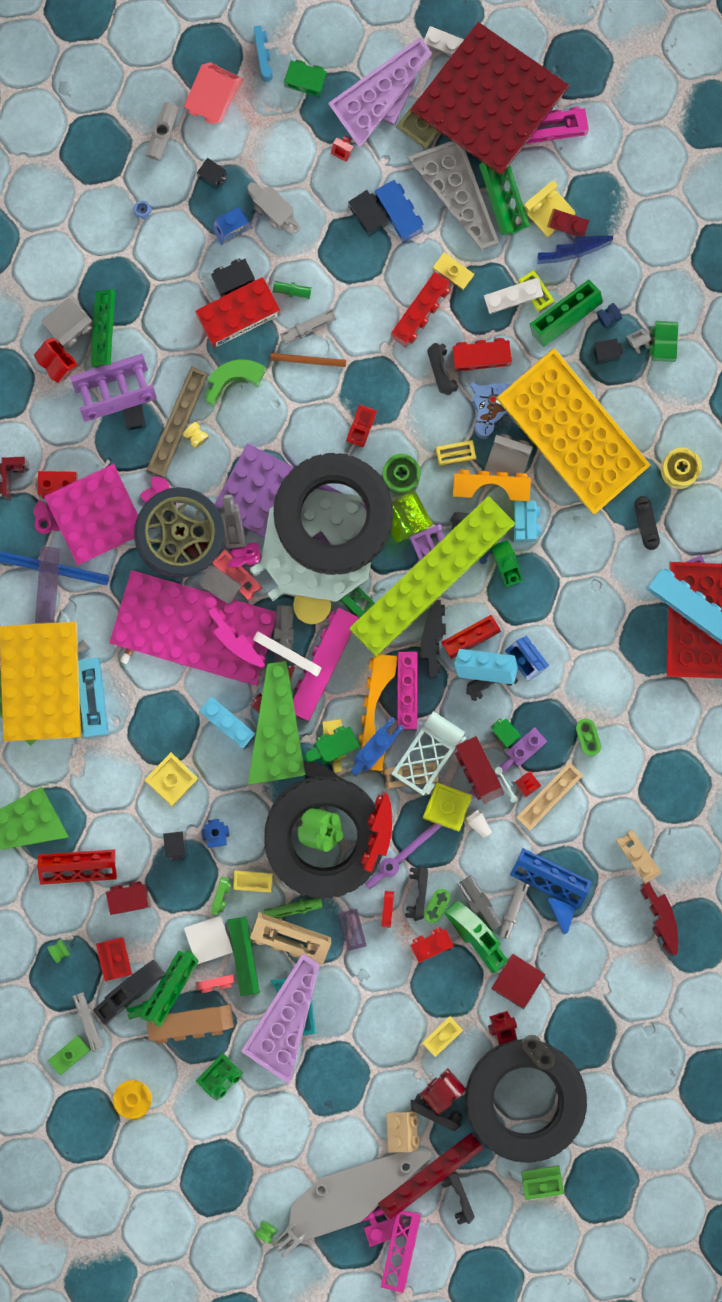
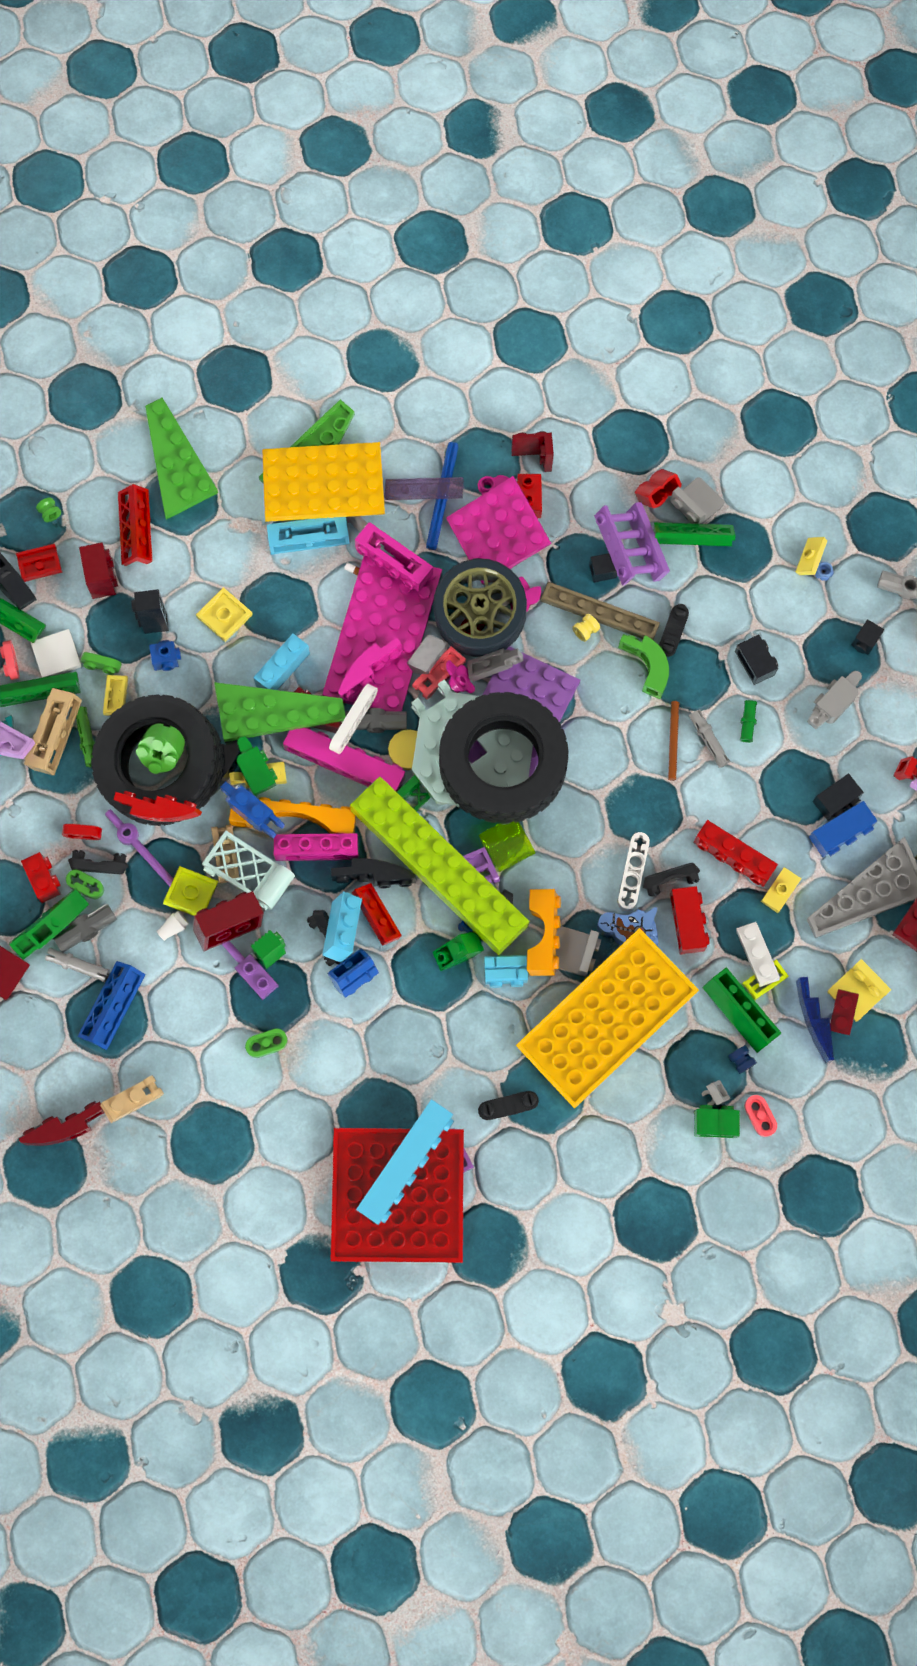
camera: 90 degrees right, 10 degrees down
red brick [195,277,281,349] -> none
blue torso [212,207,253,245] -> none
clear purple tile [338,909,367,951] -> none
red slope [346,404,378,447] -> none
bright green brick [382,454,421,495] -> none
light yellow tile [435,440,476,466] -> none
green fence [479,163,530,235] -> none
light aqua hinge [494,767,518,803] -> none
red tile [514,771,541,797] -> none
tan plate [516,762,583,831] -> none
blue slope [547,897,576,934] -> none
black brick [593,338,623,364] -> none
light yellow brick [661,448,702,489] -> none
none -> dark pink brick [355,522,433,592]
none -> white beam [618,832,649,911]
none -> black piece [659,604,689,657]
none -> coral plate [744,1095,777,1137]
none -> light yellow plate [795,537,828,575]

